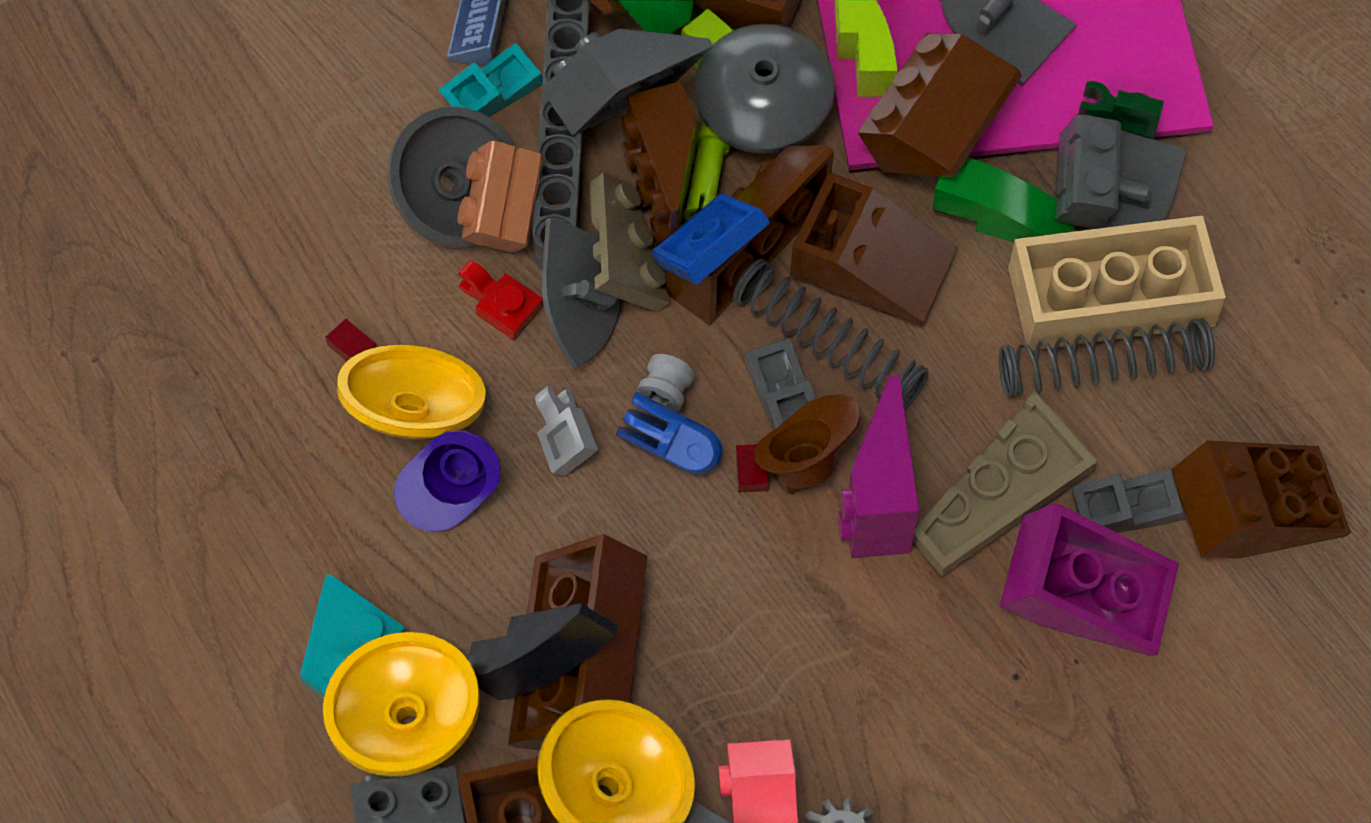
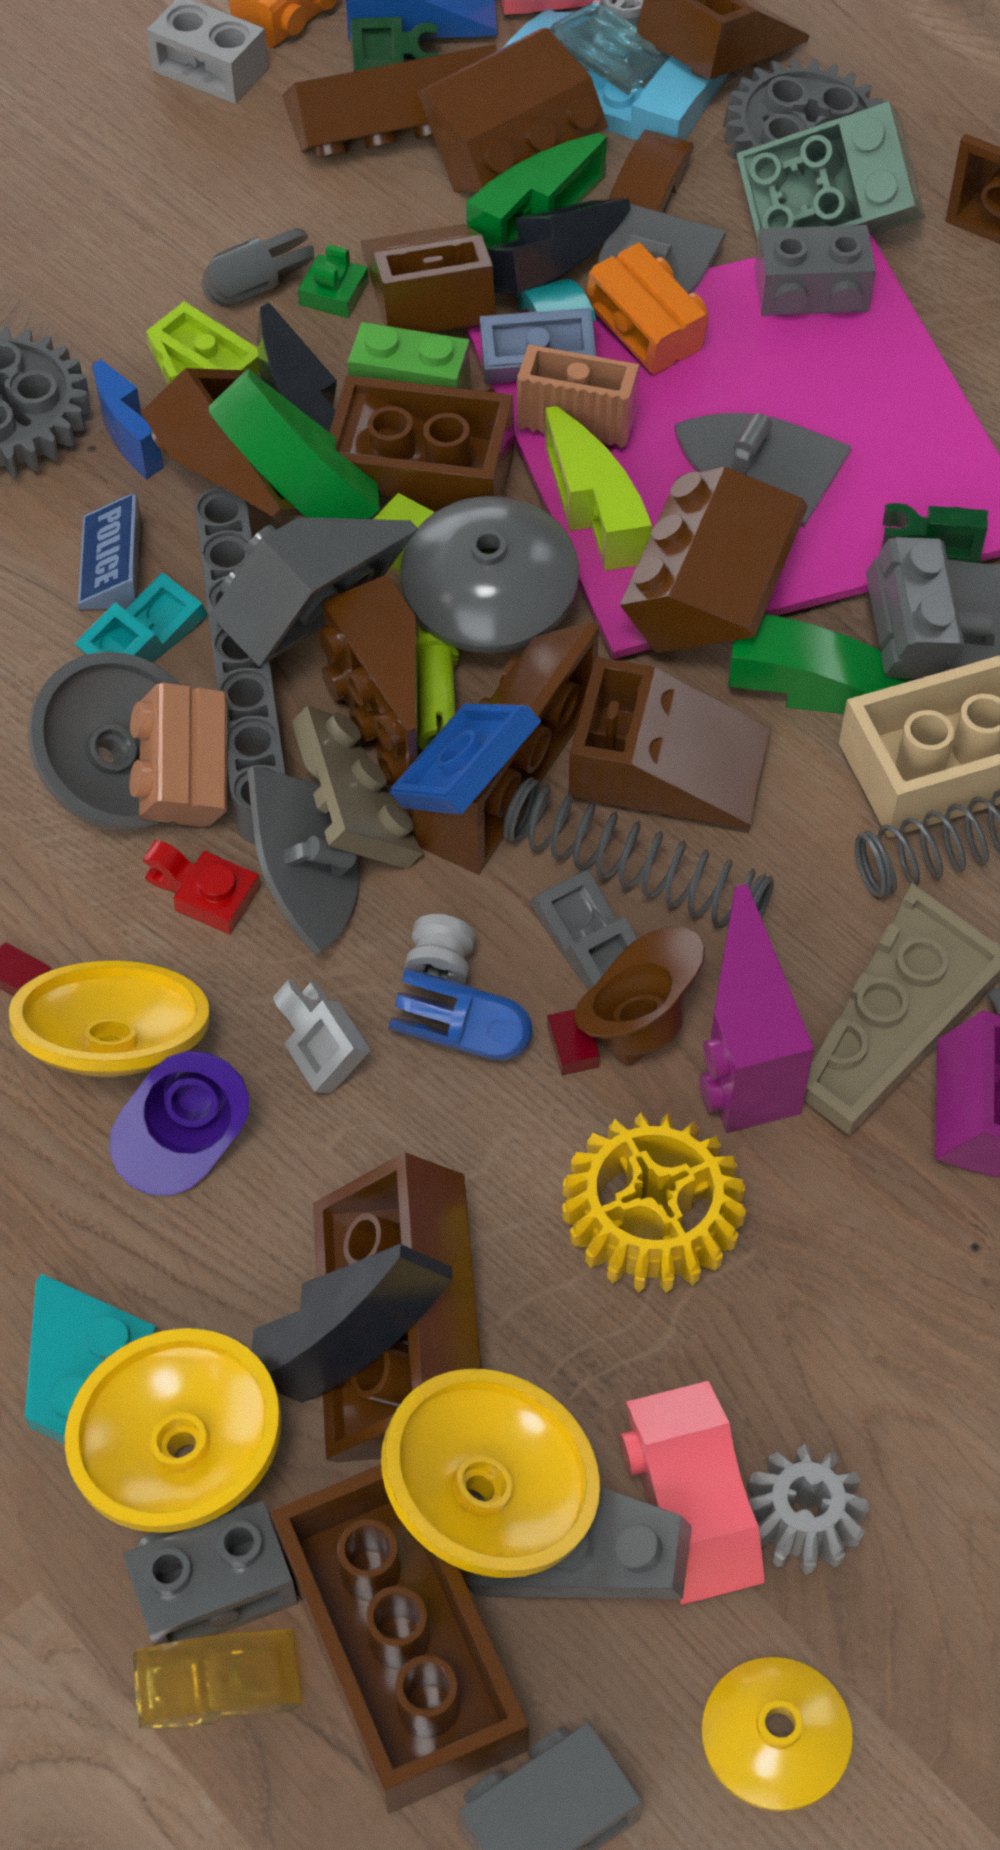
camera: 10 degrees left, 5 degrees down
none -> yellow gear [562,1112,746,1294]

